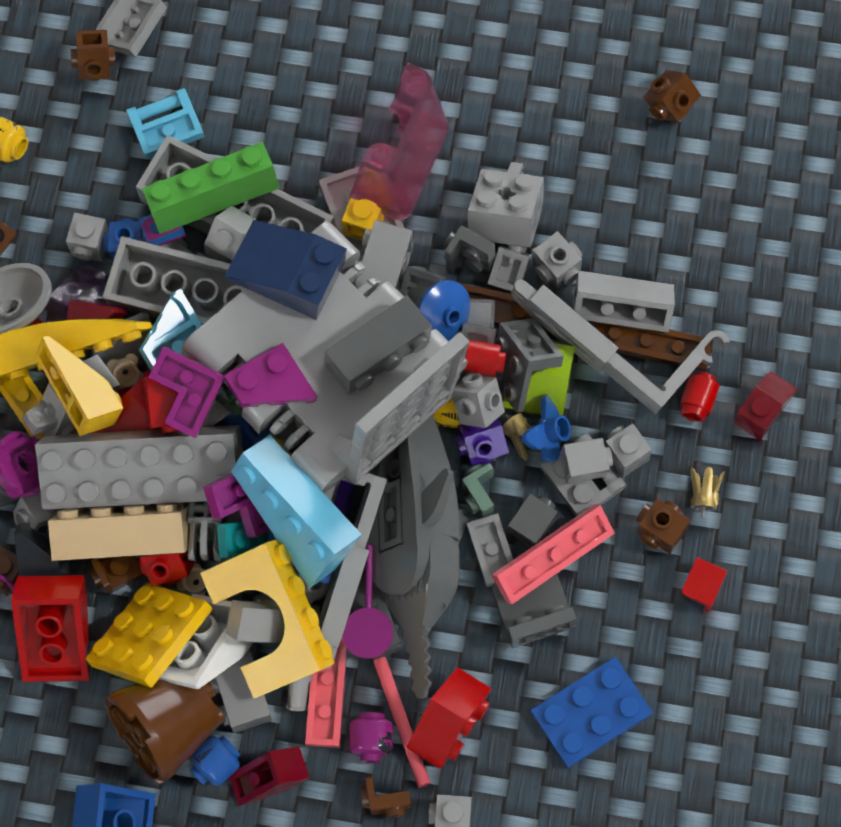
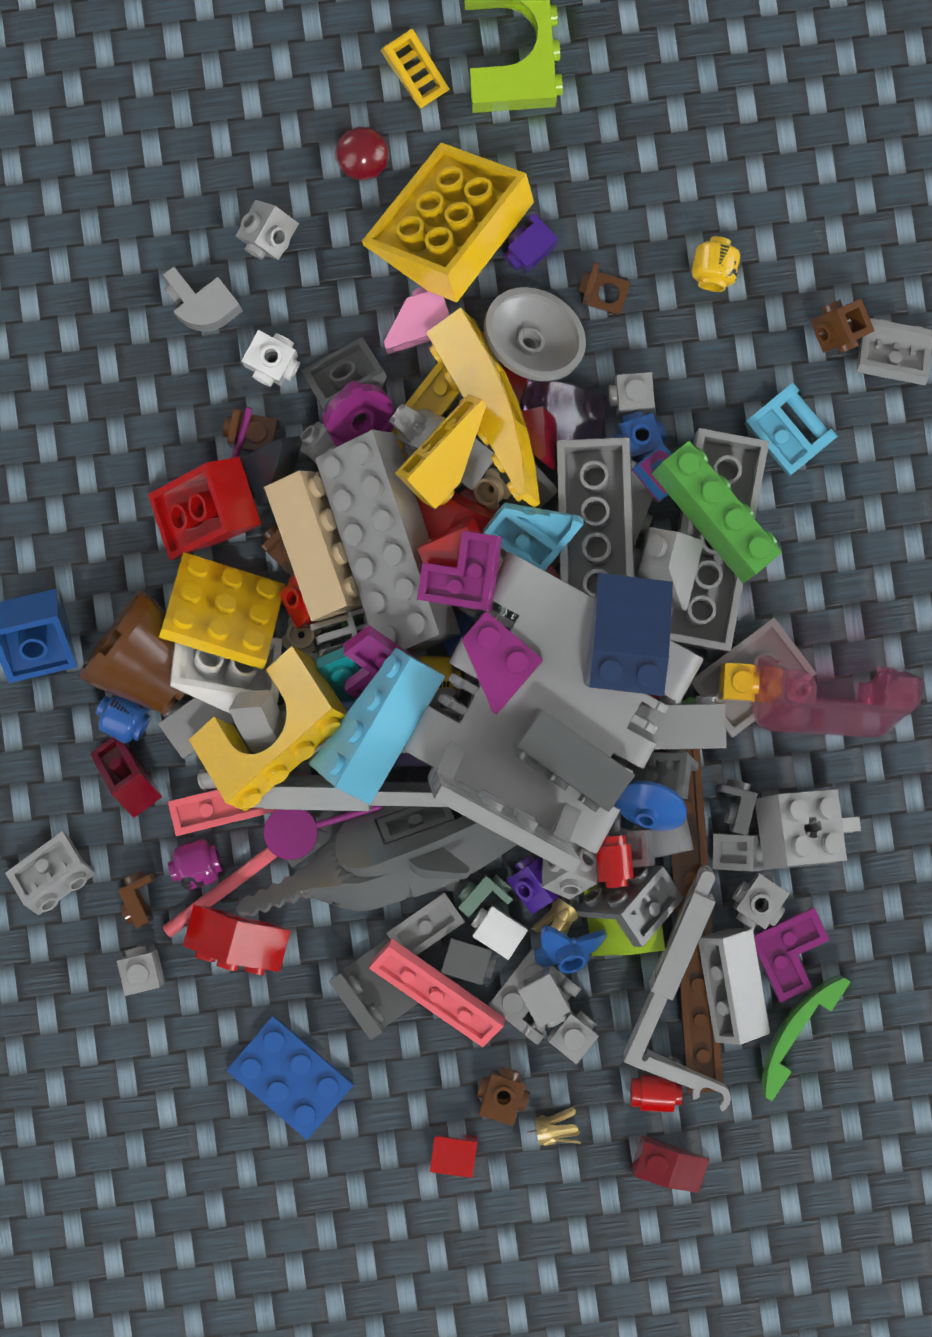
camera: 65 degrees right, 15 degrees up
none -> white brick [471,904,528,960]
none -> magenta plate [754,907,829,1003]
none -> bright green slope [761,975,850,1101]

